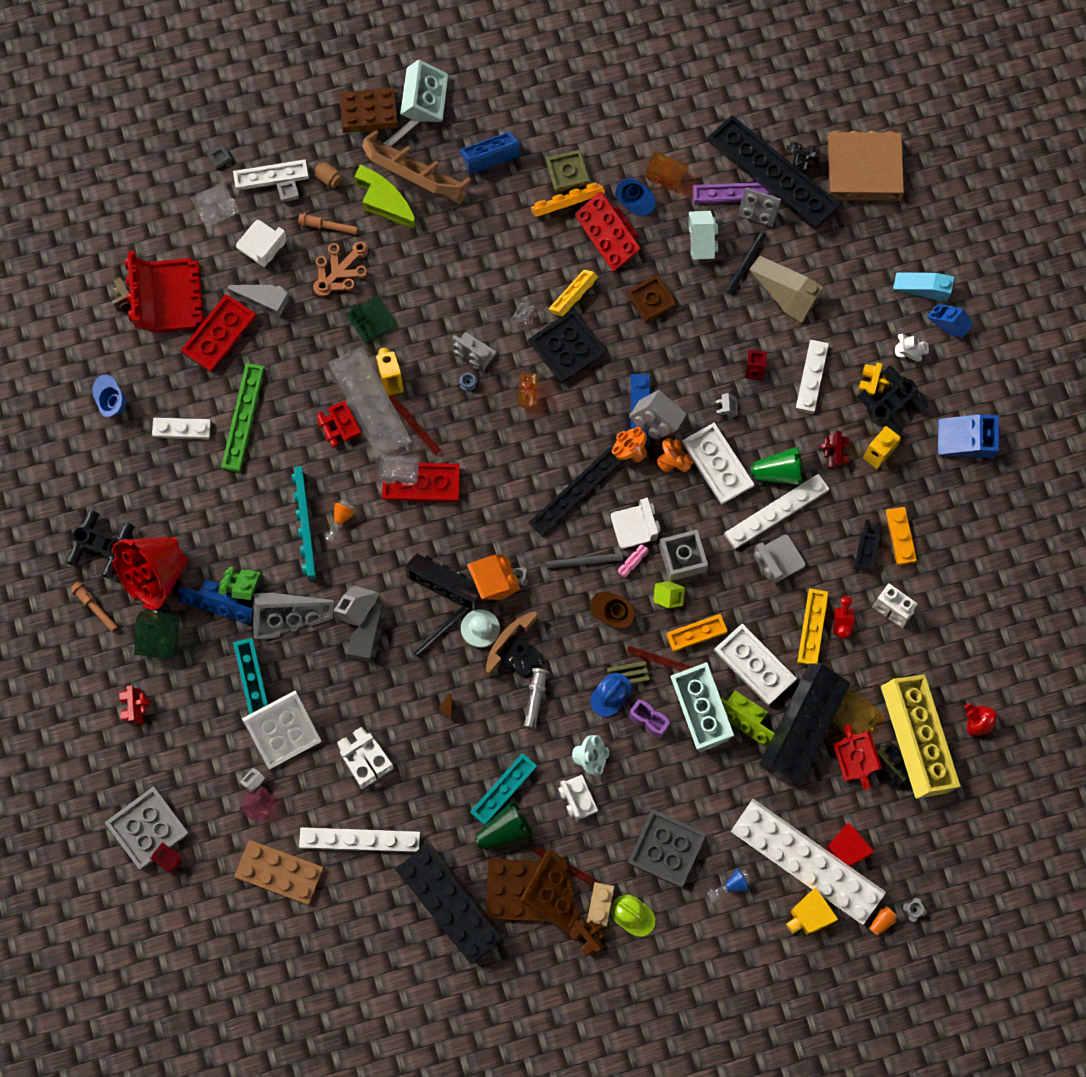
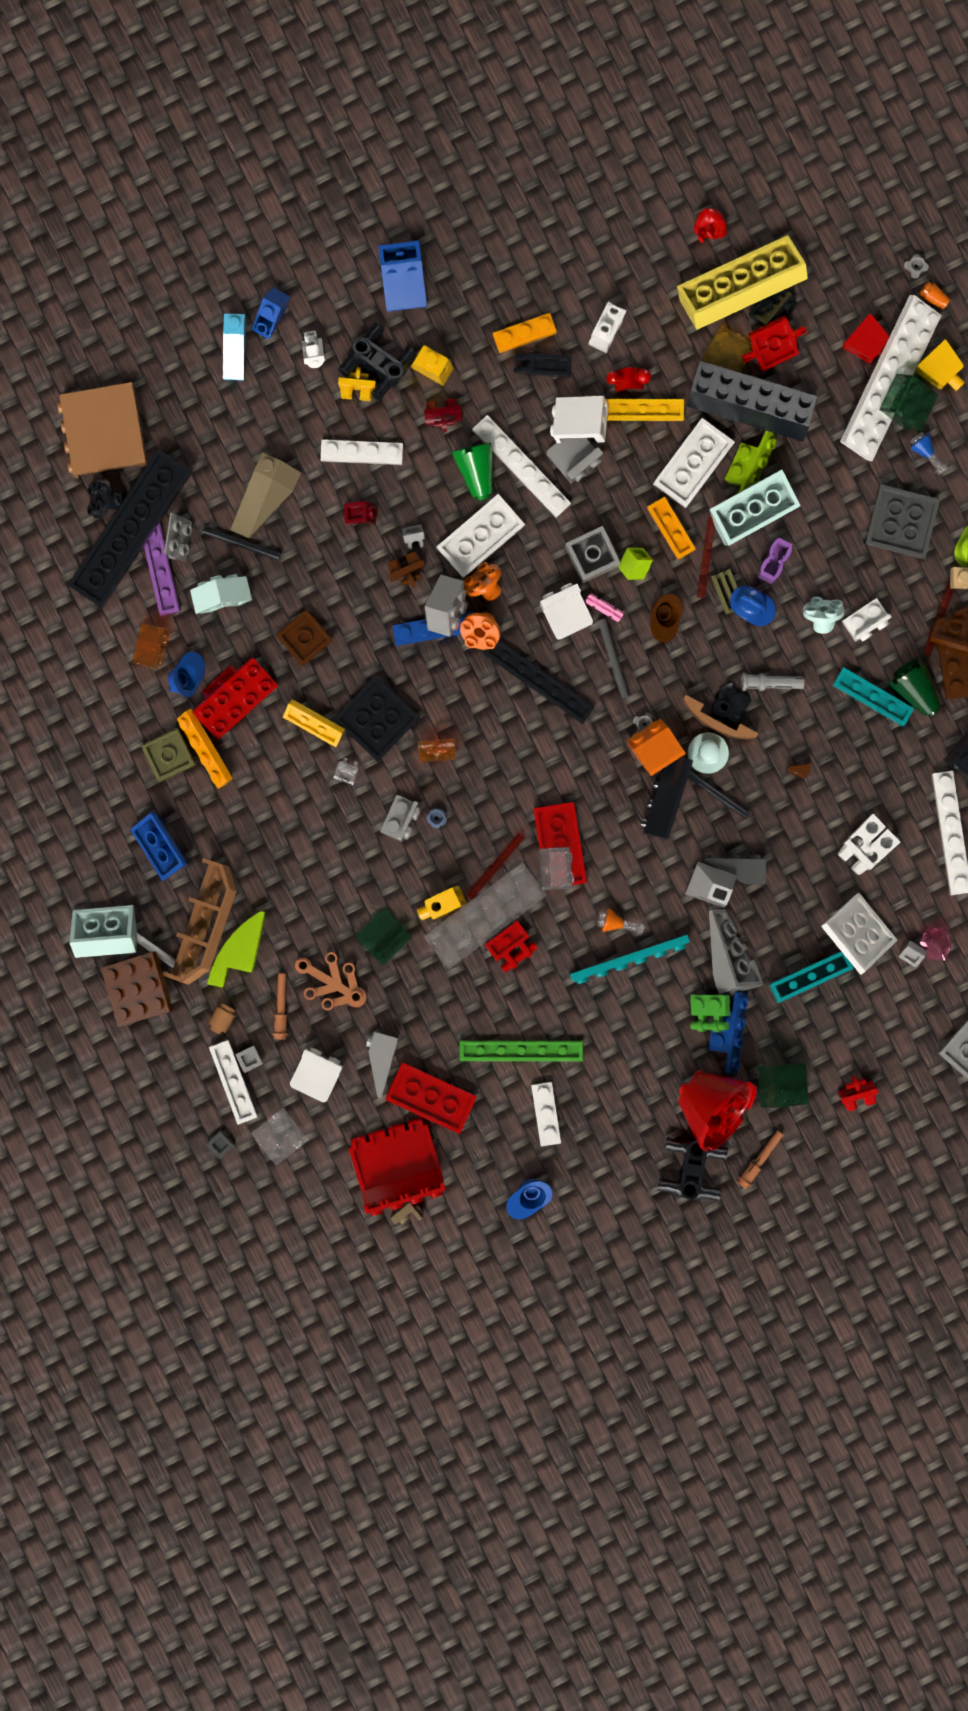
camera: 95 degrees left, 15 degrees up
none -> reddish brown hips [388,551,426,588]
none -> white panel [550,396,608,443]
none -> clear green brick [879,373,938,431]

